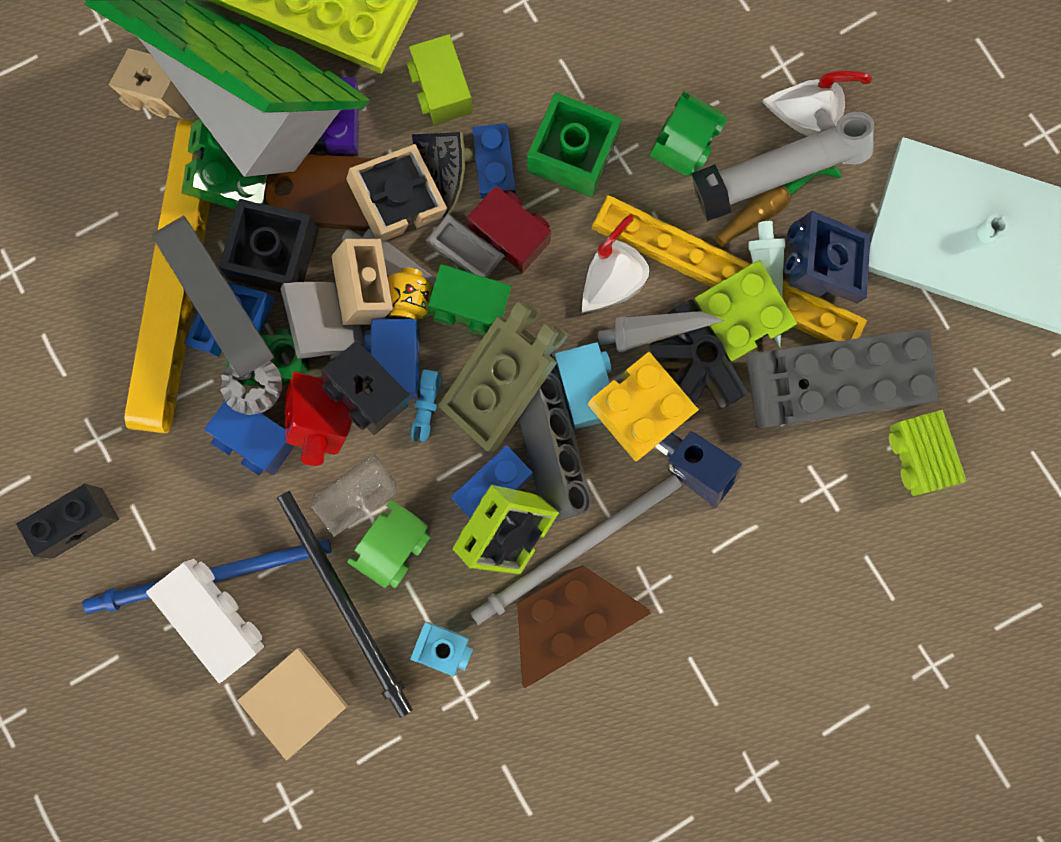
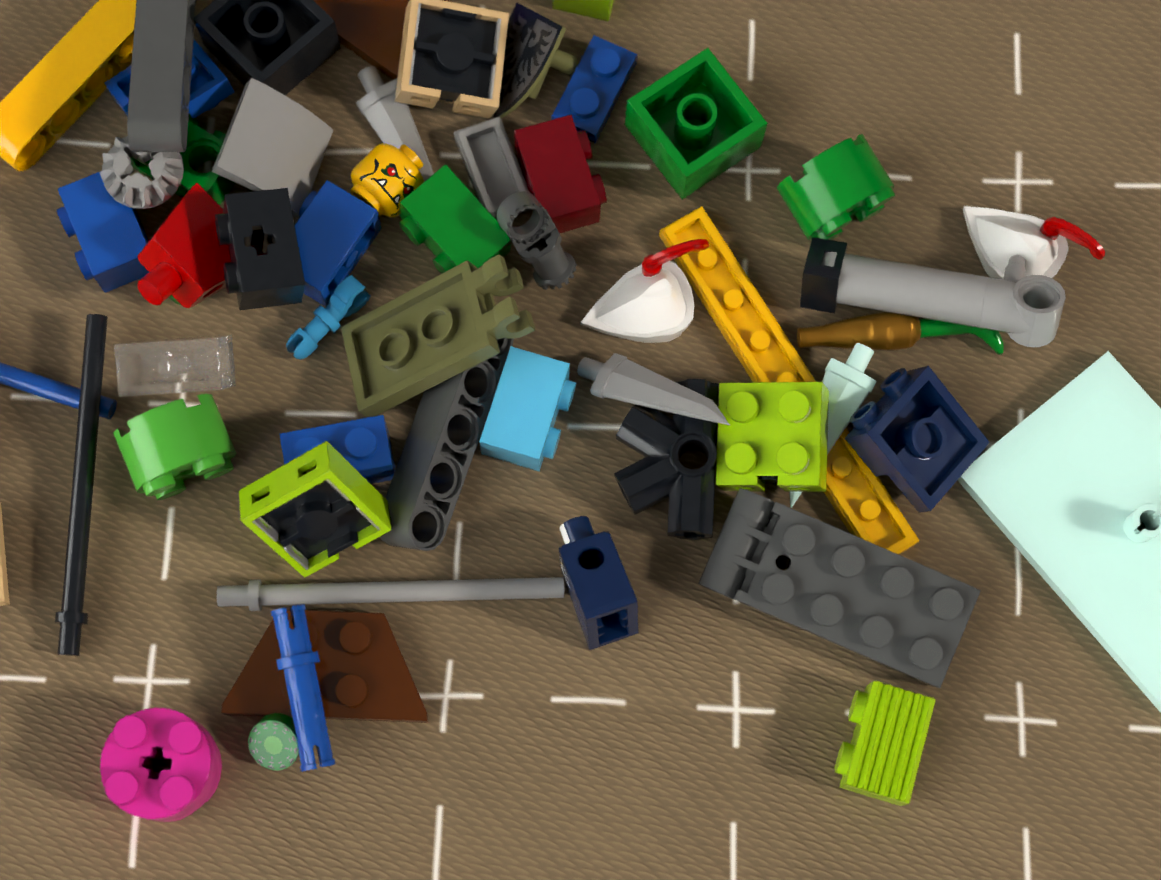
camera: 30 degrees right, 5 degrees down
tan brick [332,239,393,325] -> none
medium azure brick [410,622,473,677] -> none
yellow piece [587,352,699,462] -> none
none -> dark pink brick [100,708,222,822]
none -> tile [248,713,299,770]
none -> blue pin [271,604,336,772]
none -> dark grey connector [496,191,577,290]

